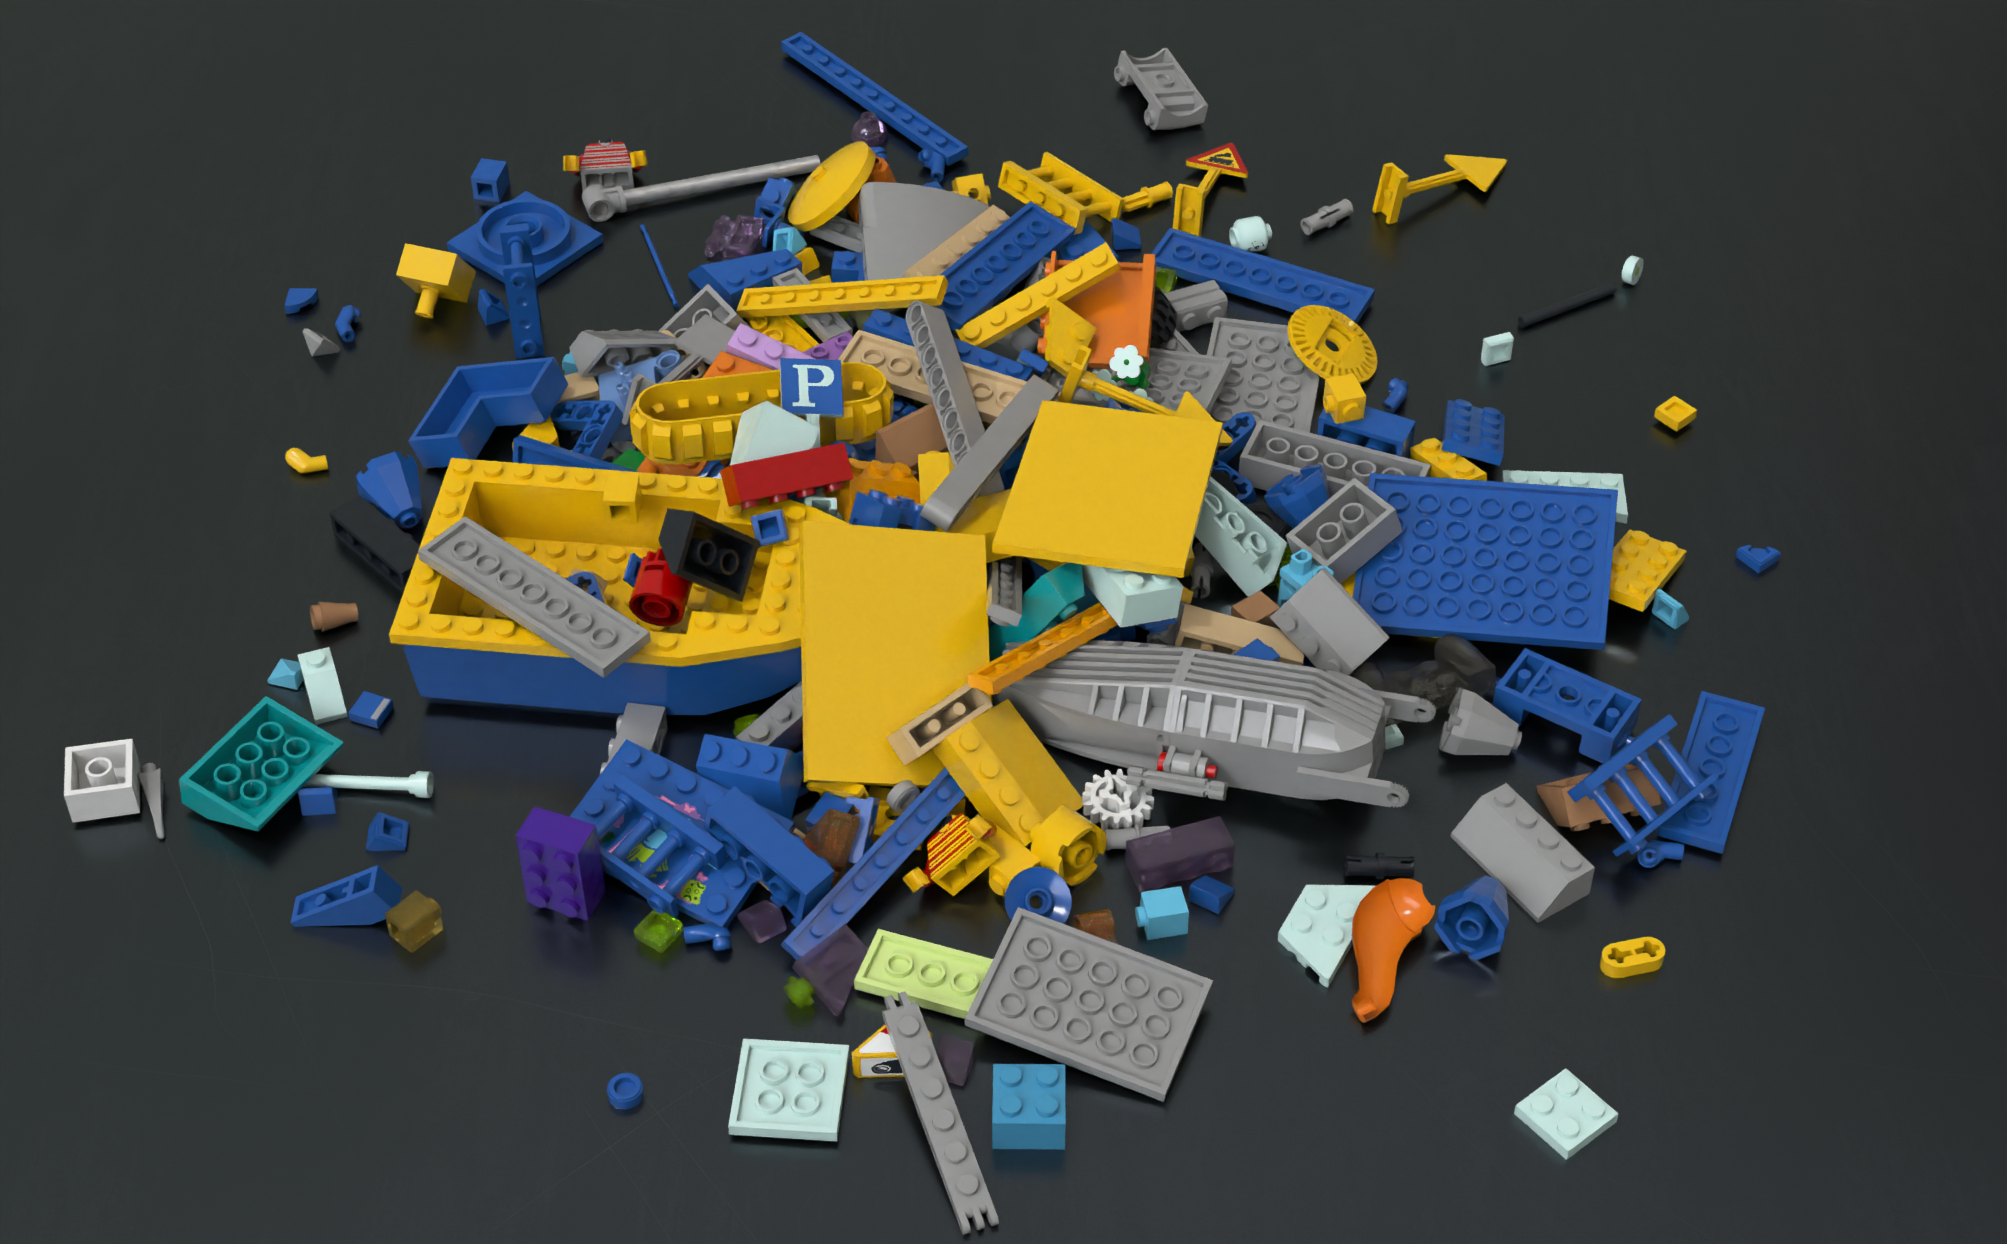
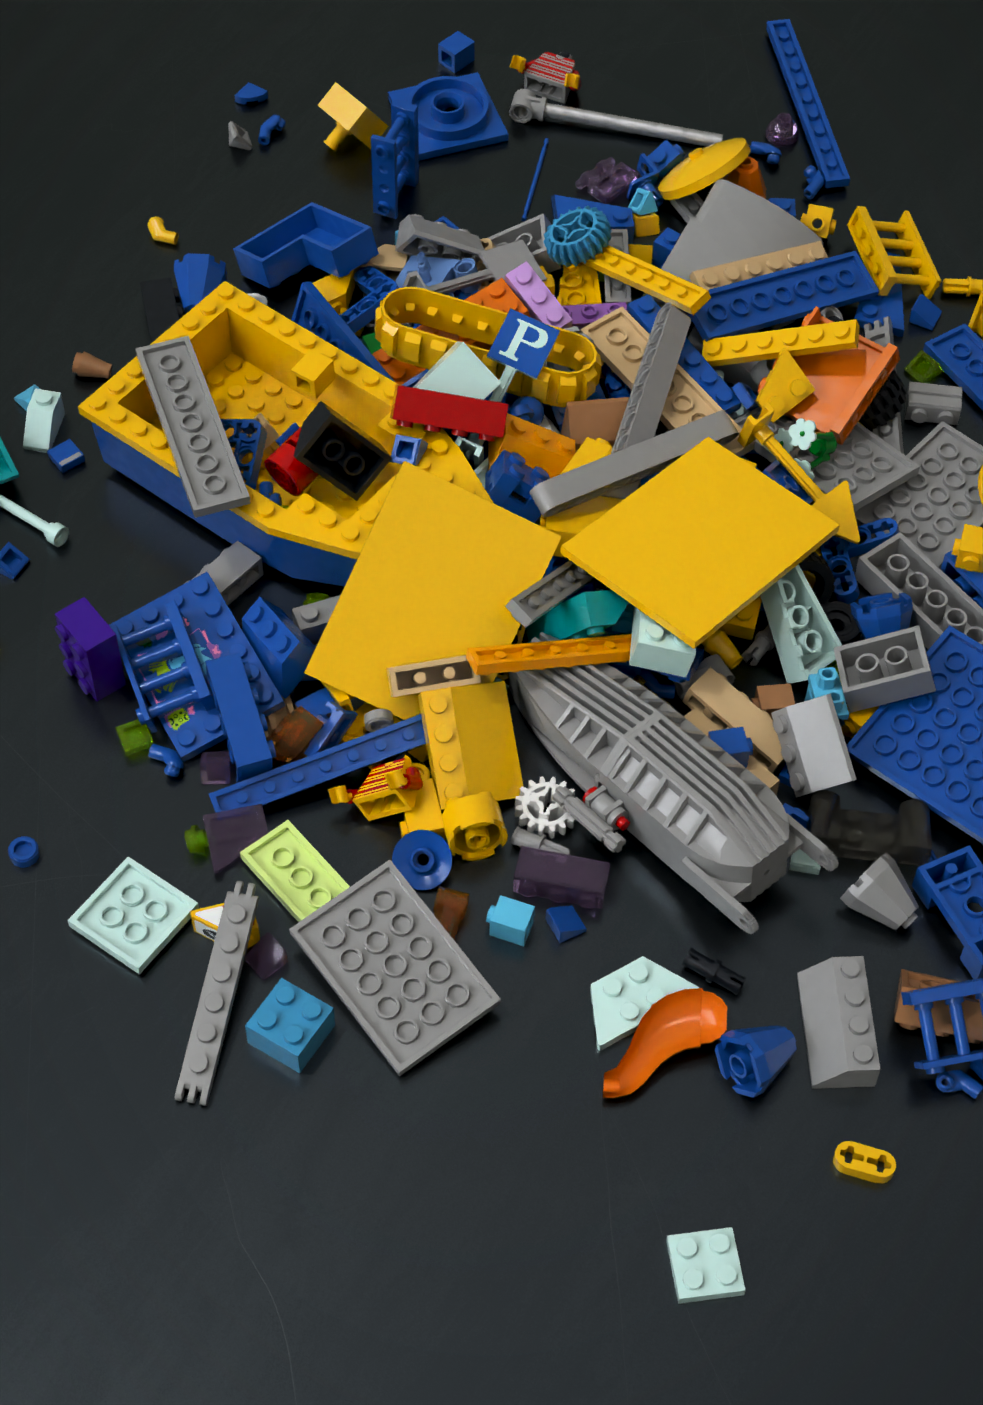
camera: 30 degrees right, 10 degrees up
none -> dark azure gear [543,206,612,267]

